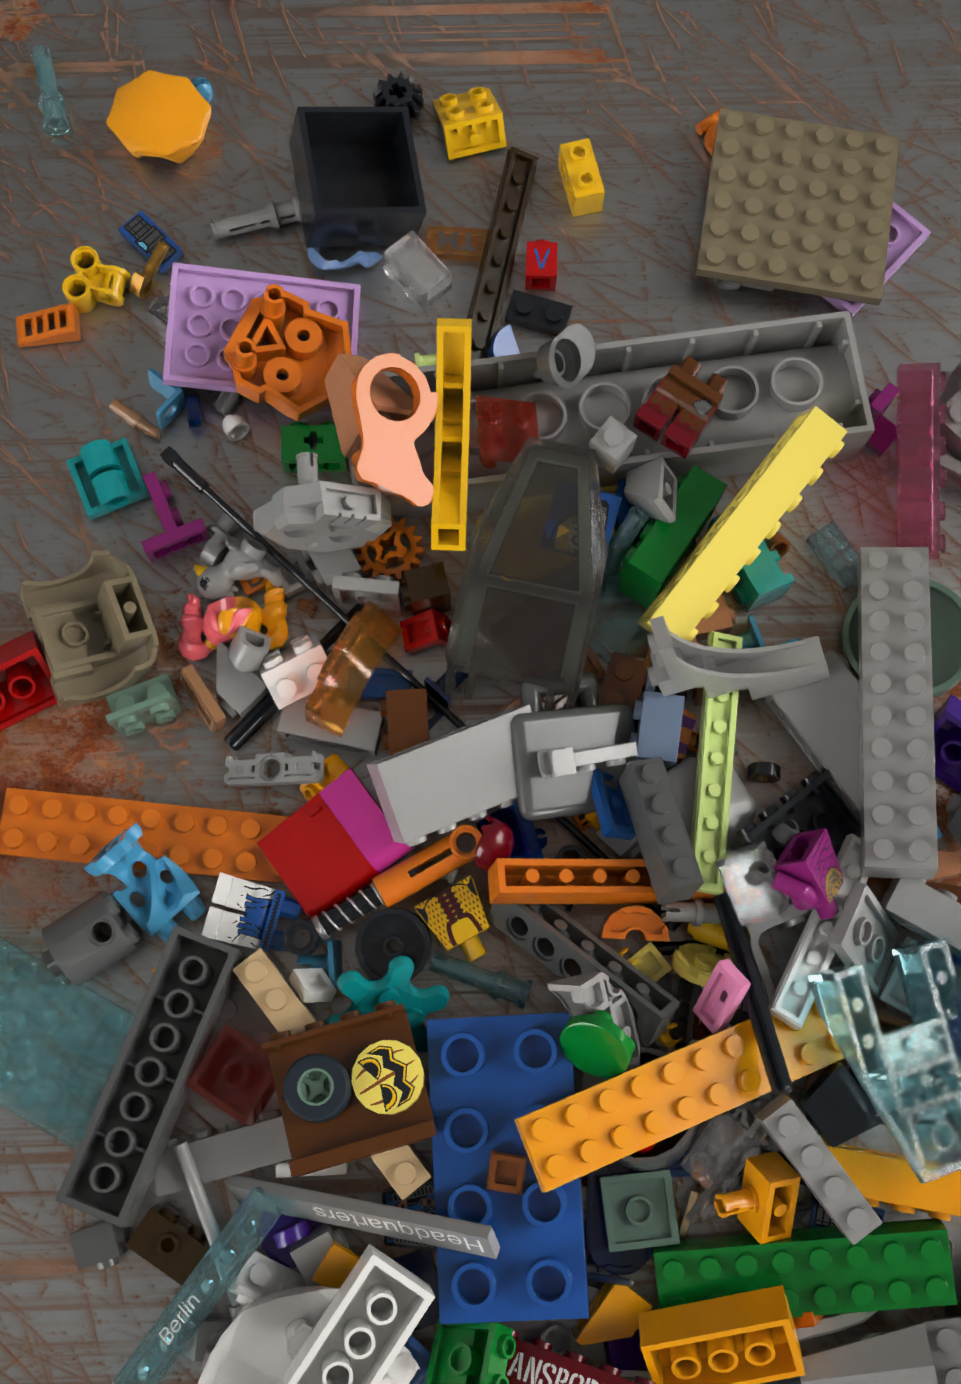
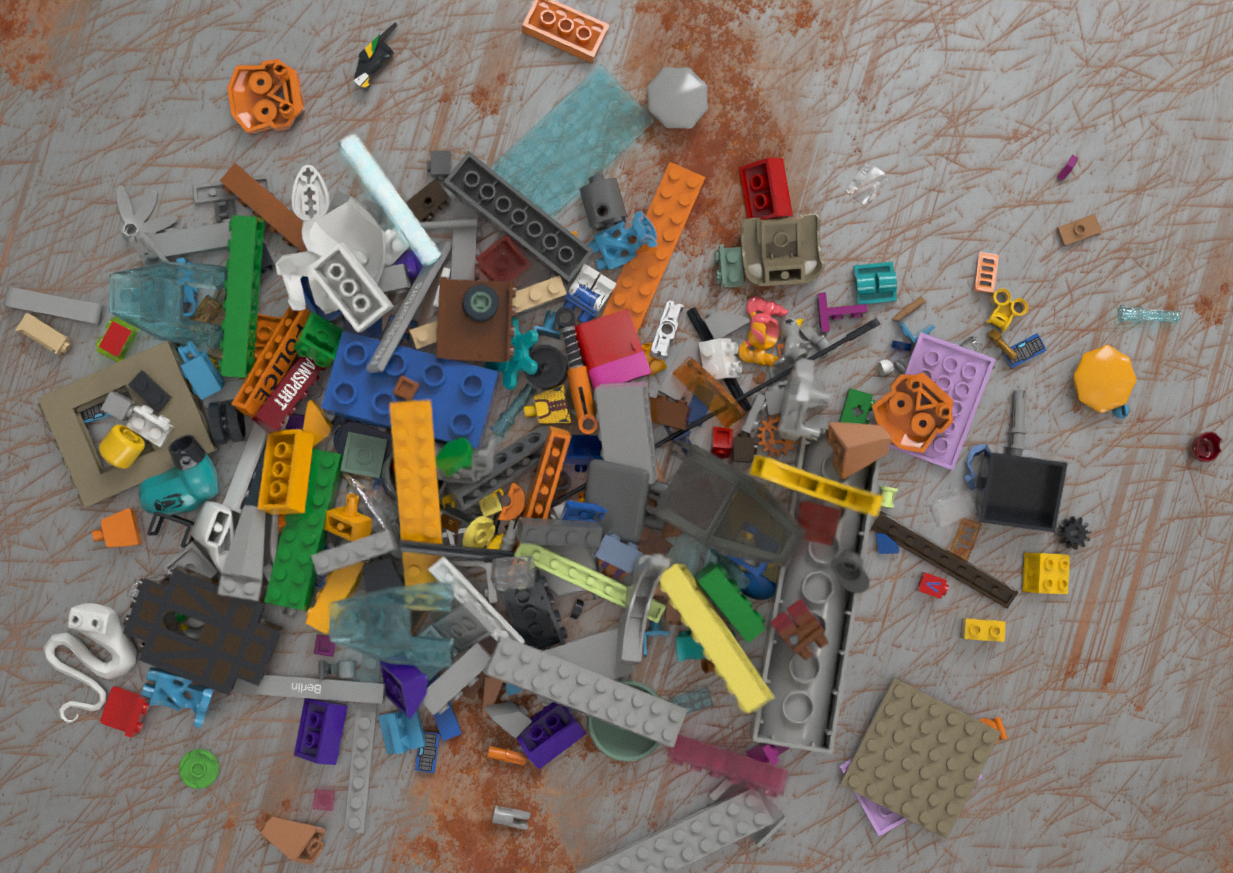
camera: 110 degrees right, 10 degrees up
medium nougat plate [180,664,226,733] -> none
light grey plate [229,626,271,672] -> none
white plate [288,968,337,1003] -> none
light orange piece [312,1241,361,1288] -> none
animal [351,353,438,507] -> none
tile [351,1040,425,1115] -> none
dark red hair [475,815,514,871] -> none
black plate [505,290,573,336] -> none
plate [537,742,638,777] -> none
light grey brick [587,416,637,474] -> none
light grey slope [624,457,677,523] -> none
bright pink piece [692,958,751,1034] -> none
magenta torso [744,819,843,919] -> none

